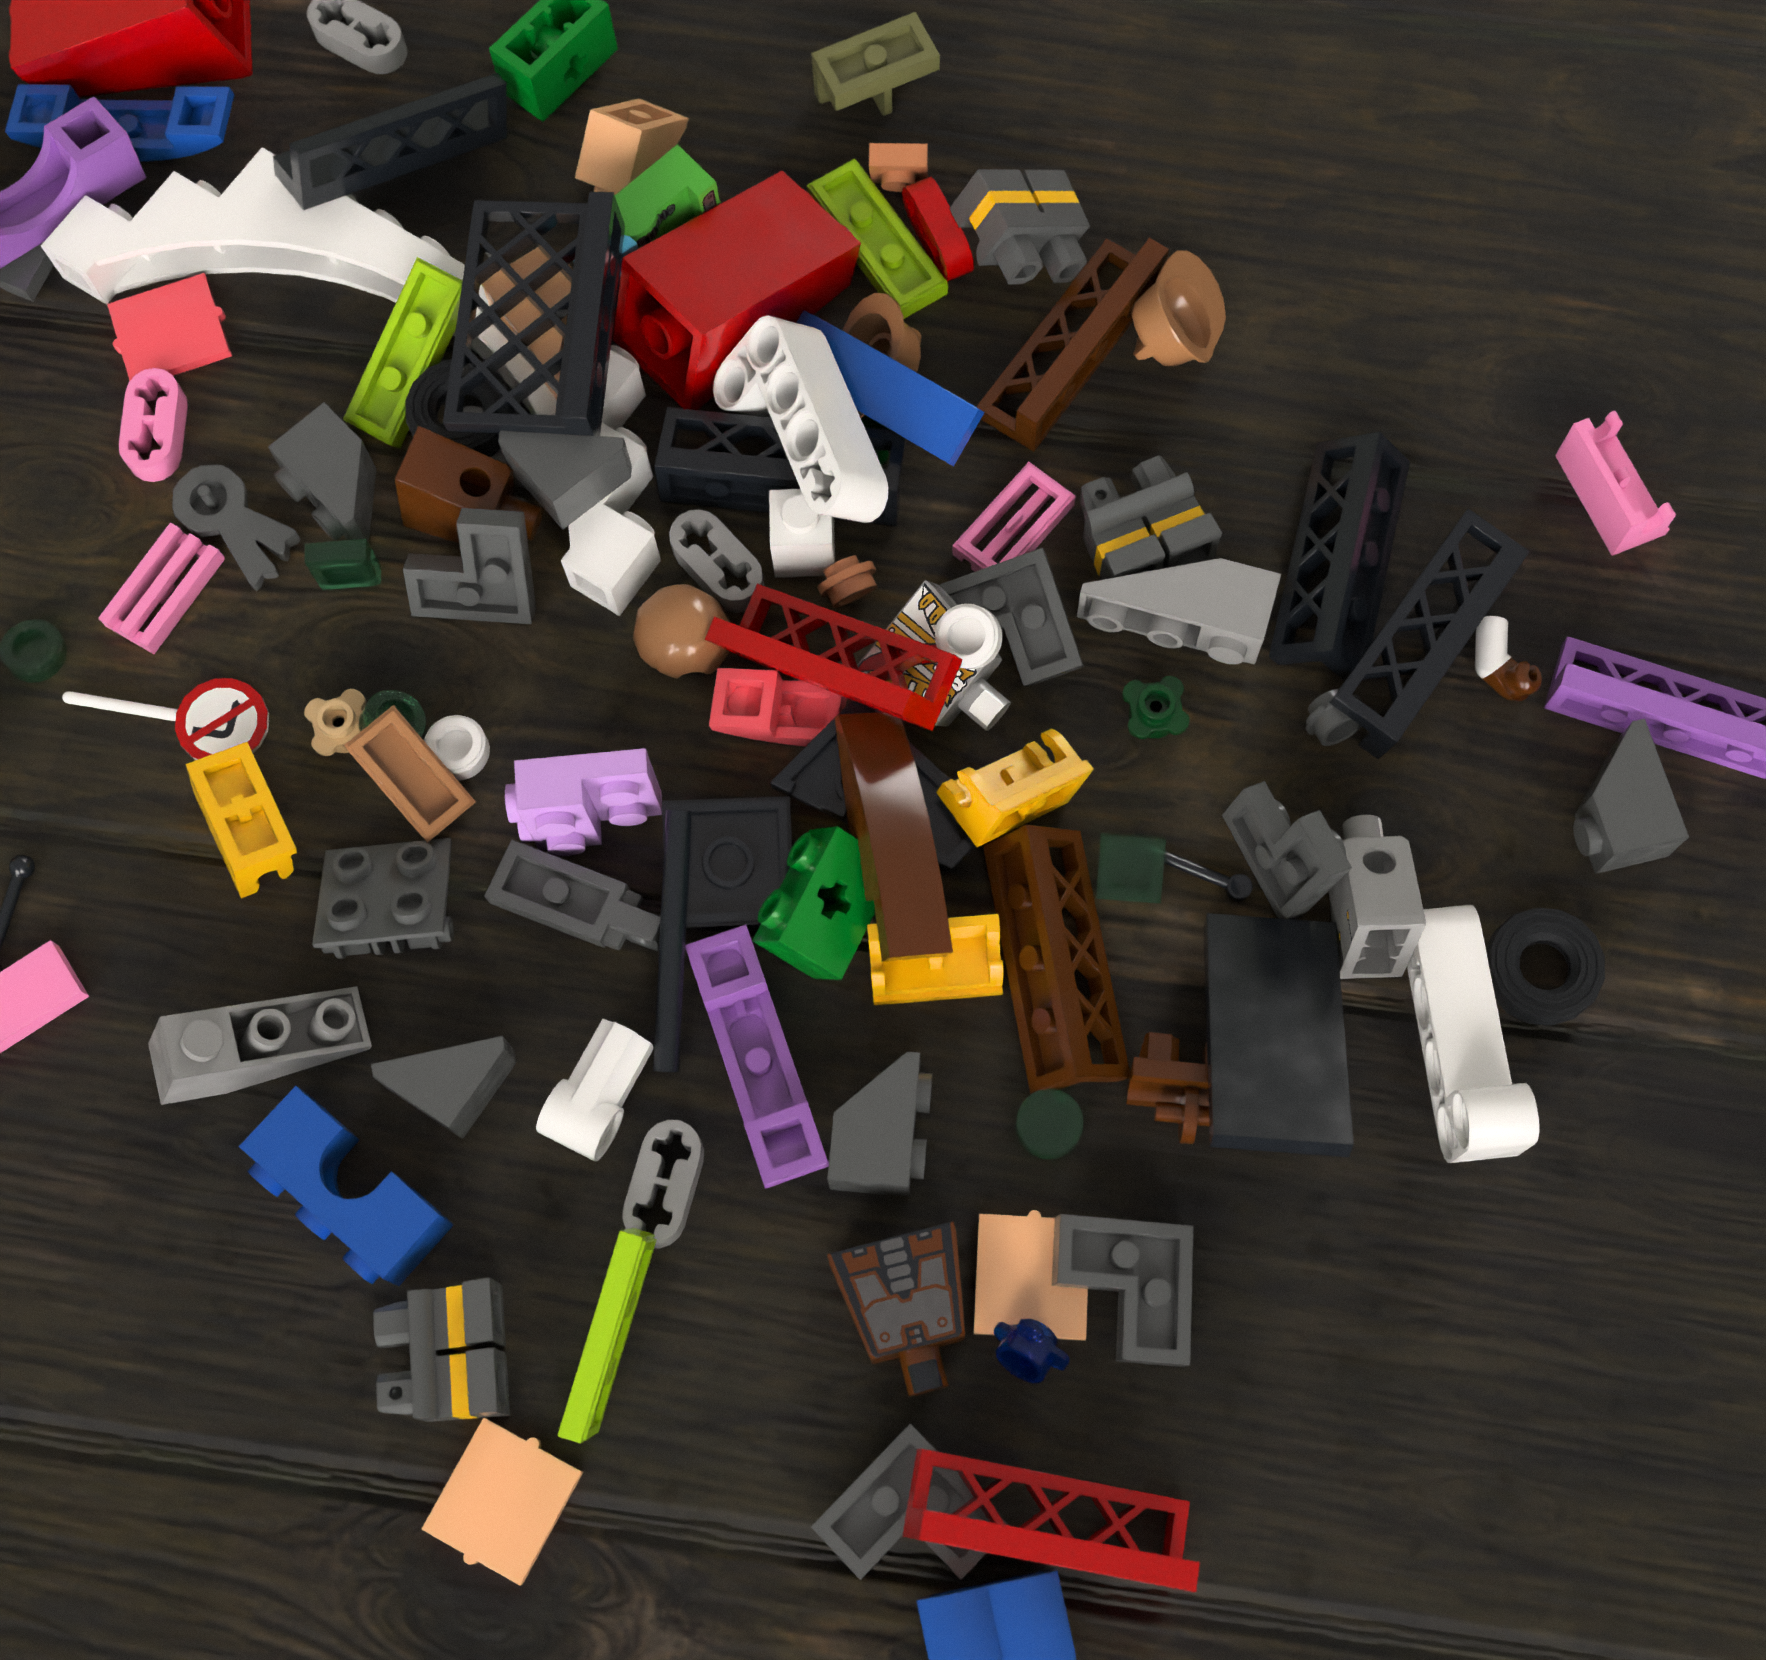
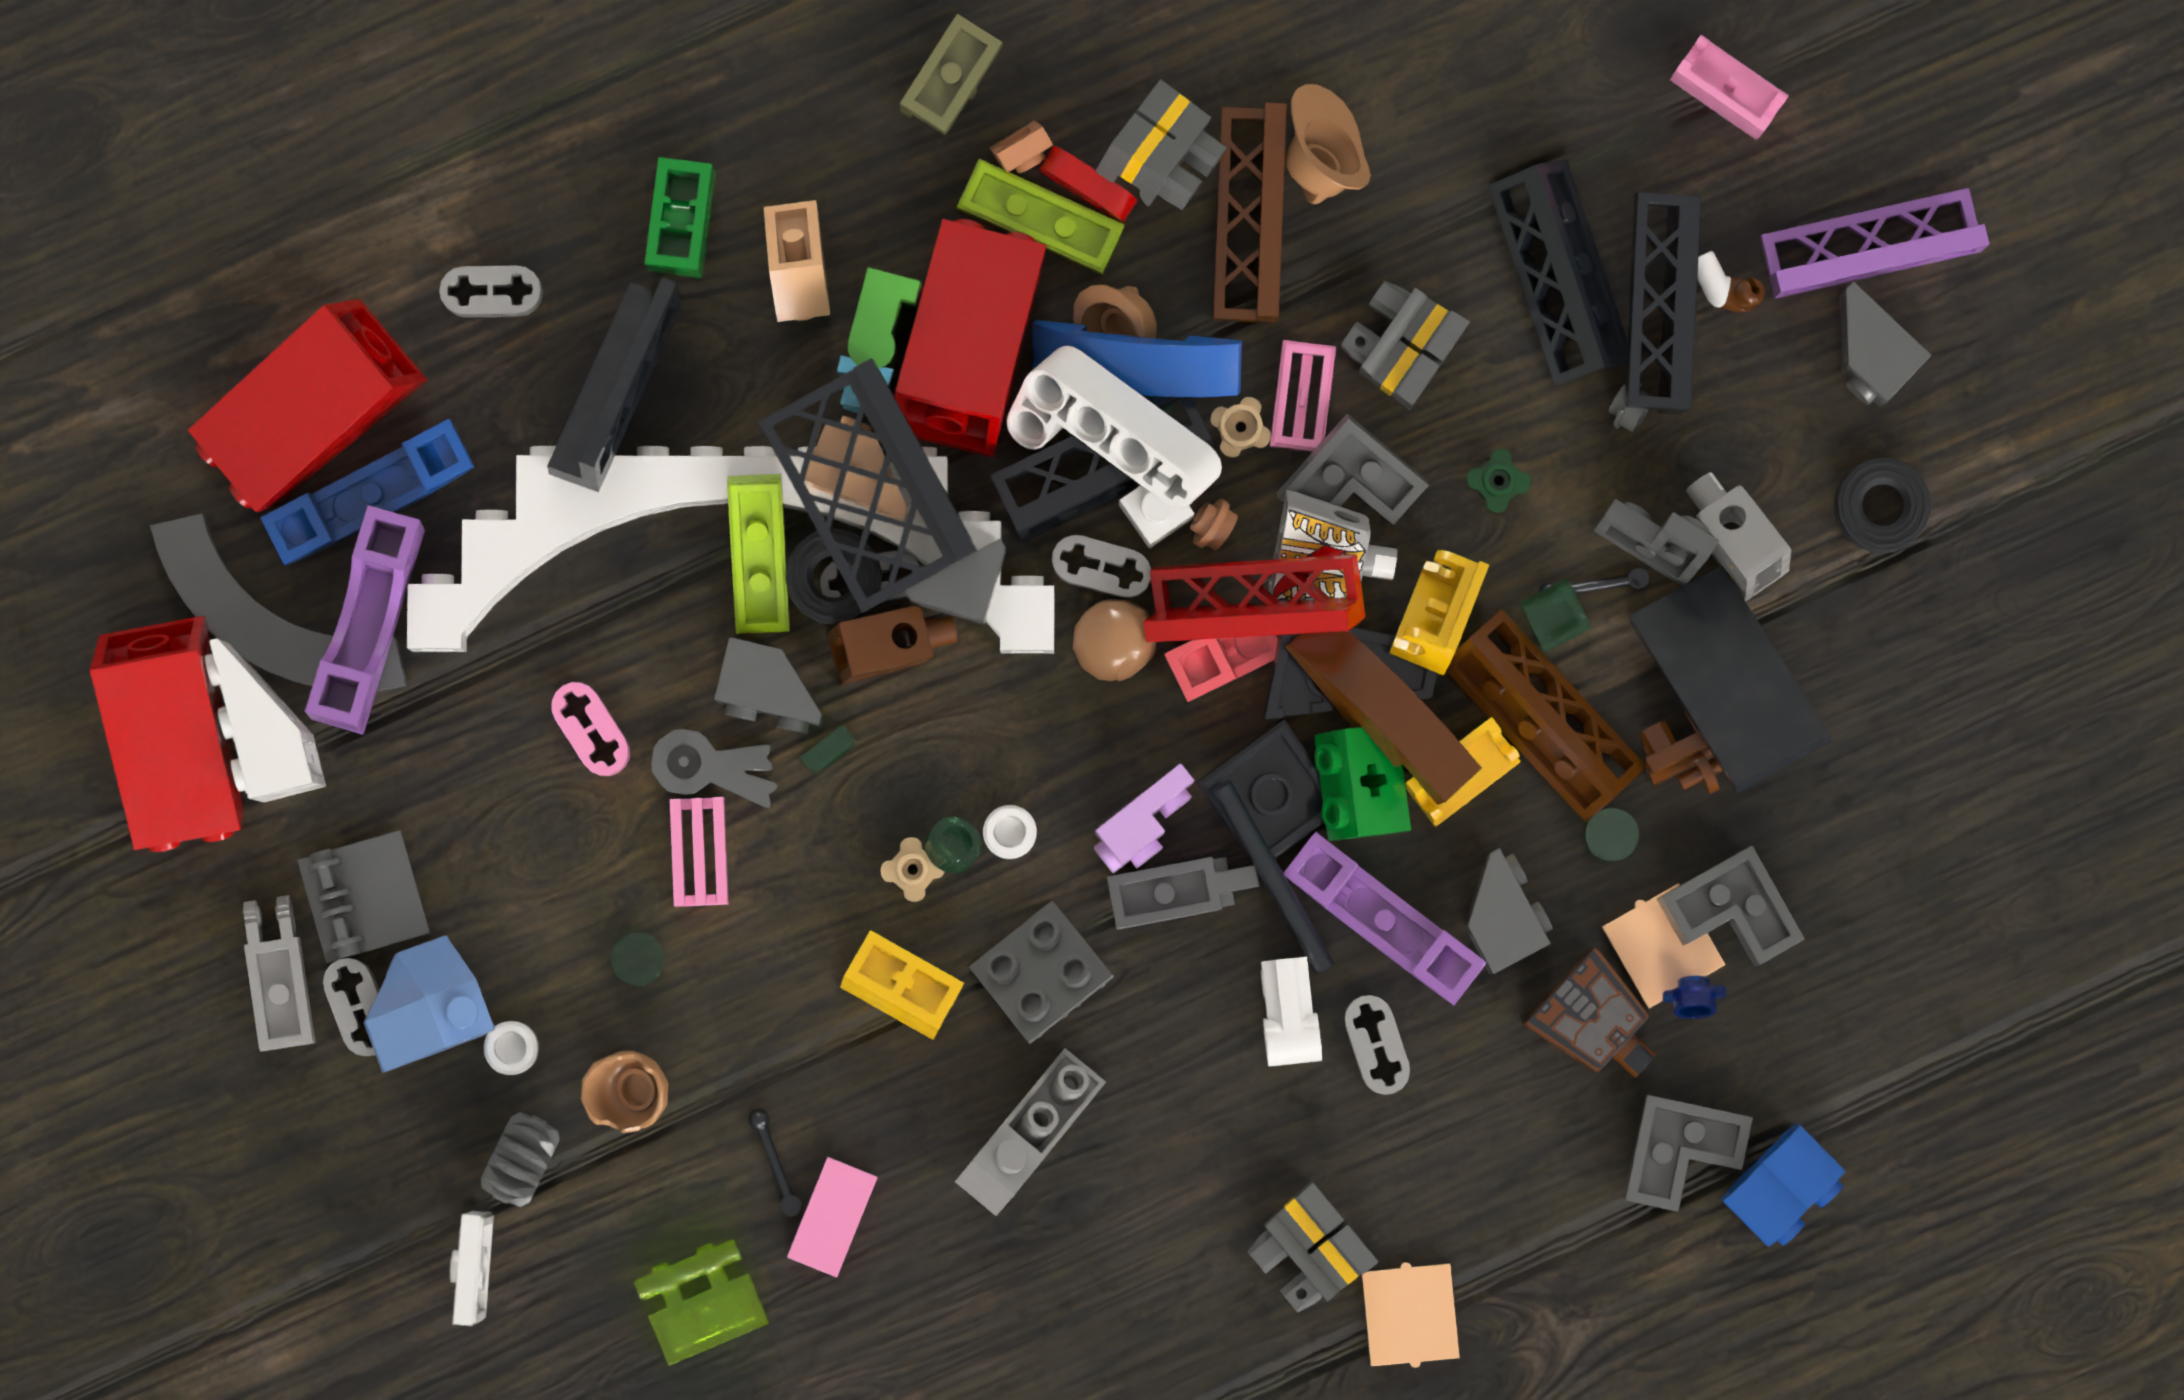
camera: 40 degrees left, 15 degrees up
piece [63,678,269,760] -> none
coral piece [107,273,232,381] -> none
blue arch [239,1086,454,1286] -> none
medium nougat tile [343,705,476,843] -> none
dark grey slope [371,1036,517,1139] -> none
dark grey plate [403,508,536,624] -> none
lime tile [557,1228,657,1444] -> none
red fence [902,1449,1200,1592] -> none
white tile [935,604,1002,669] -> none
light grey slope [1076,558,1281,665] -> none
white beam [1407,905,1539,1163] -> none
none -> tan plate [1211,397,1271,458]

